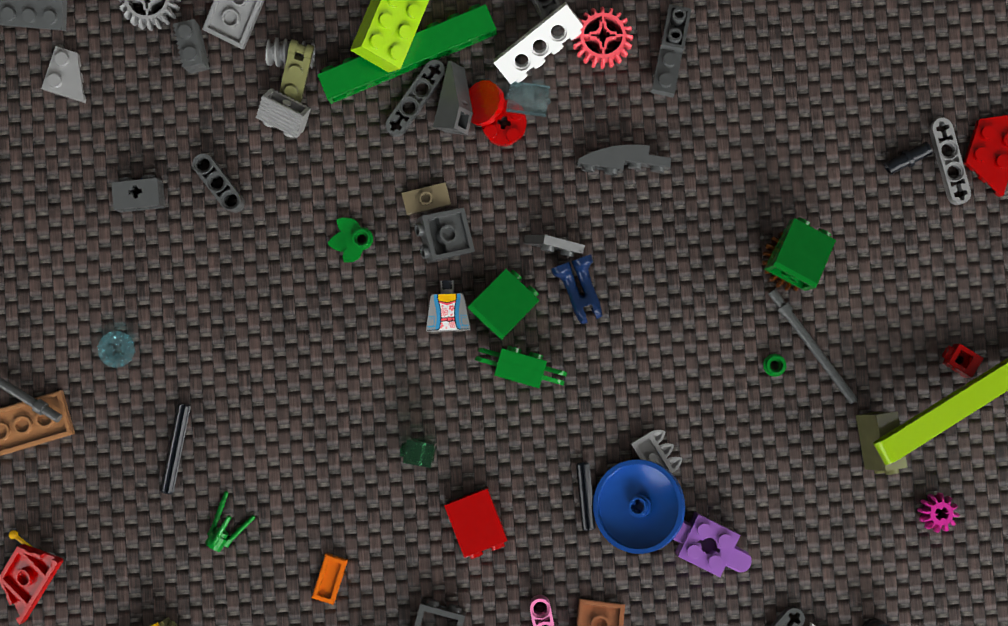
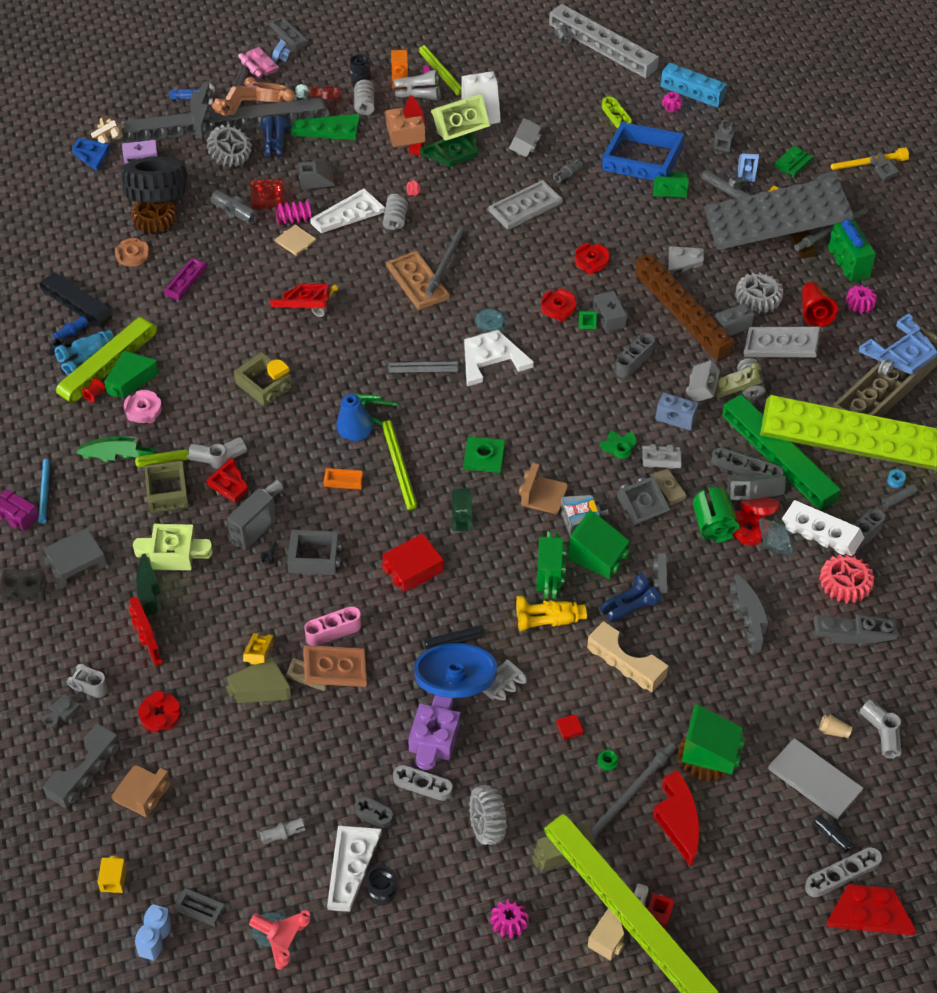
camera: 75 degrees right, 35 degrees down
none -> blue cone [336,394,374,442]
none -> lime axle [382,420,417,510]
none -> light grey beam [393,765,452,801]
none -> green piece [463,436,505,473]
none -> white wing [464,330,533,386]
none -> light grey gear [469,785,507,845]
none -> yellow piece [516,596,587,631]
none -> medium nougat bracket [519,463,567,514]
none -> red plate [541,289,576,321]
none -> red tile [556,714,583,741]
none -> red plate [574,243,609,274]
none -> green slope [579,311,597,329]
none -> tan arch [587,621,668,693]
none -> tan slope [588,908,625,961]
none -> white hand [634,884,648,906]
none -> reddish brown brick [635,253,734,362]
none -> light grey plate [642,444,681,469]
none -> red slope [653,770,699,867]
none -> sand blue brick [655,393,698,431]
none -> green cylinder [693,487,739,543]
none -> light grey tile [768,738,864,820]
none -> tan cone [819,714,852,738]
none -> light grey piece [859,699,901,759]

